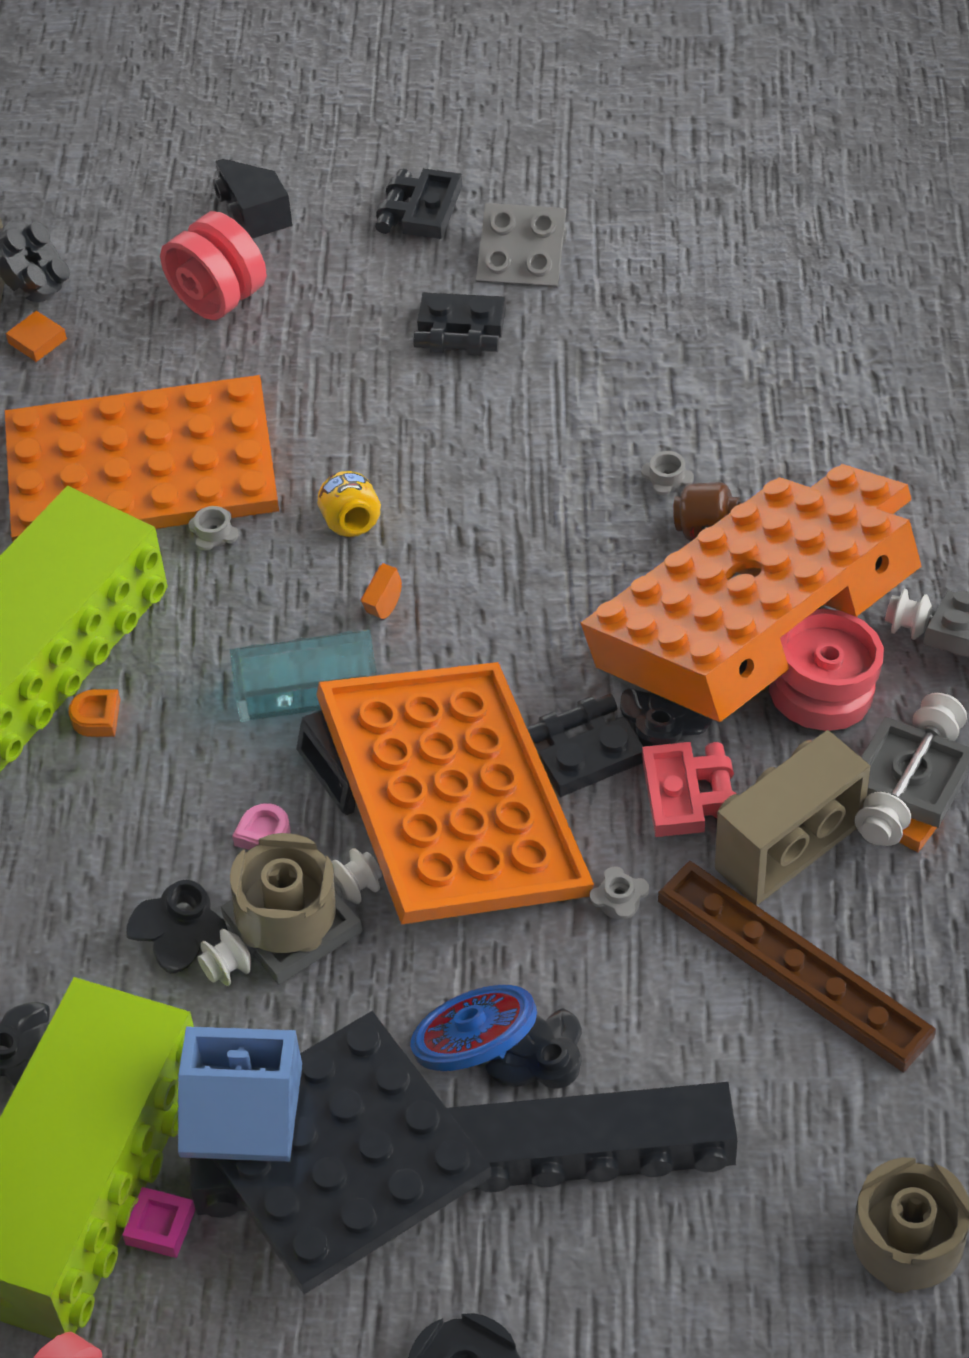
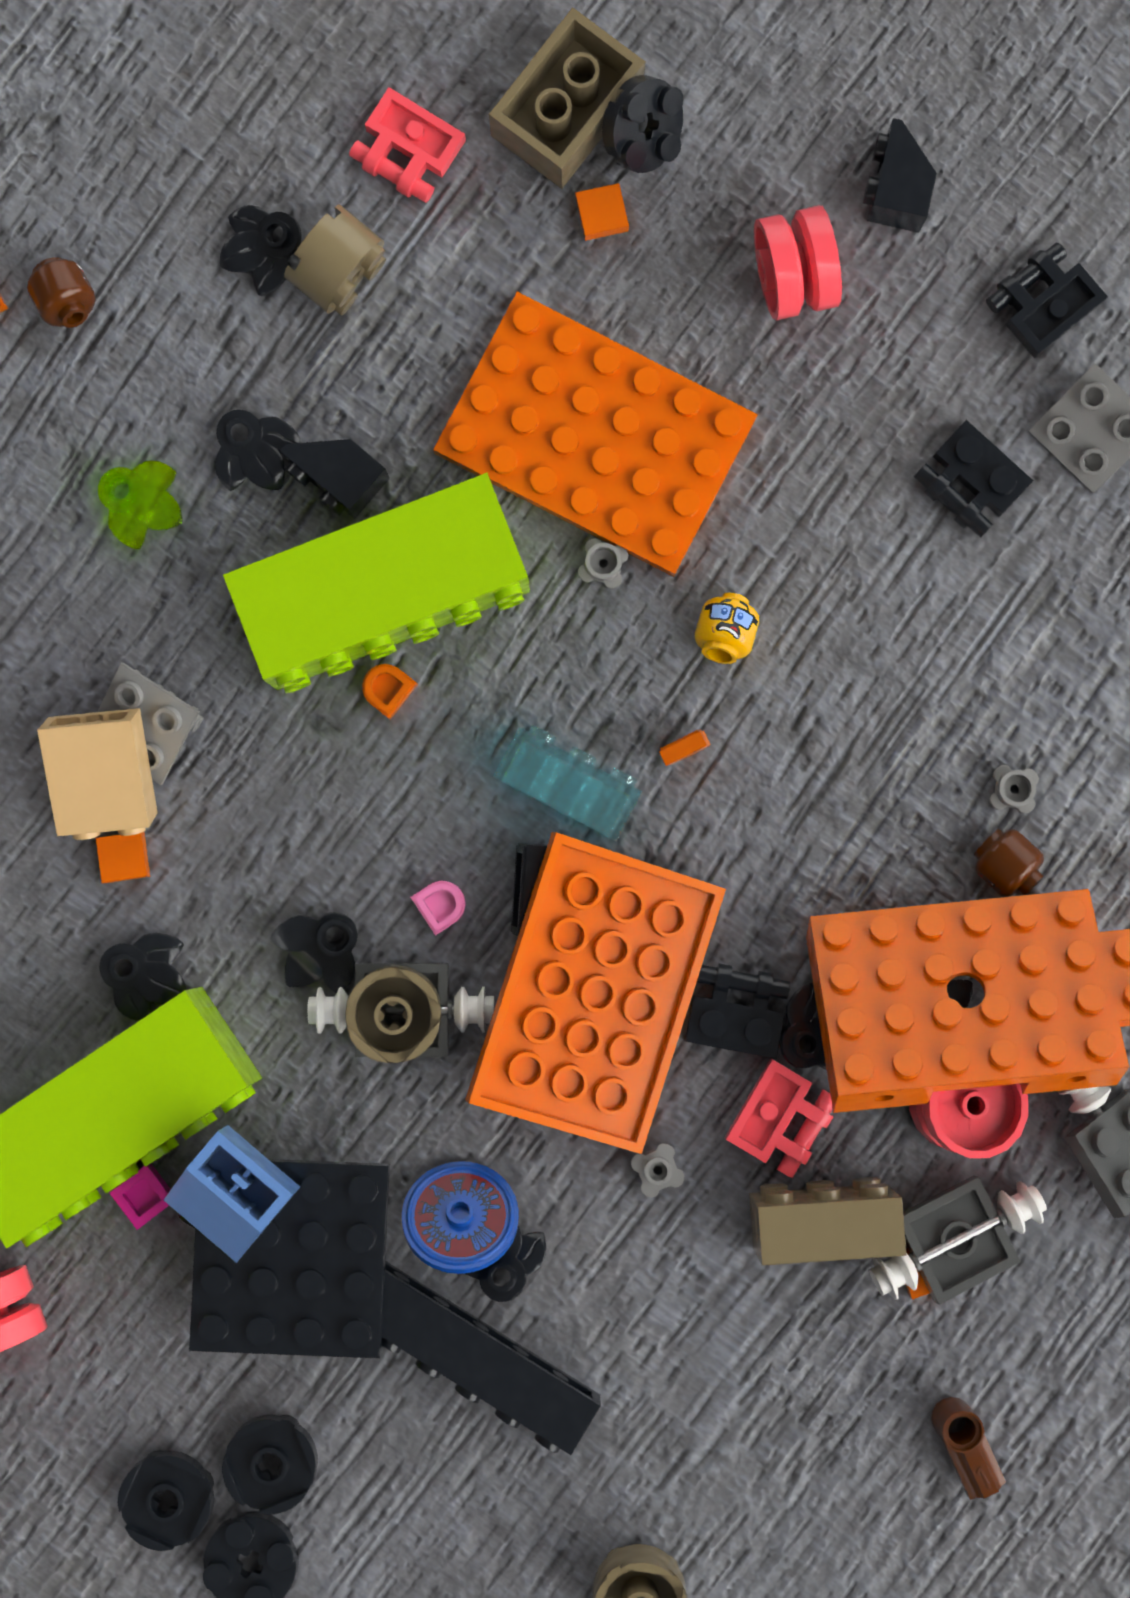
camera: 35 degrees right, 35 degrees up
reddish brown tile [658,860,936,1073] -> none

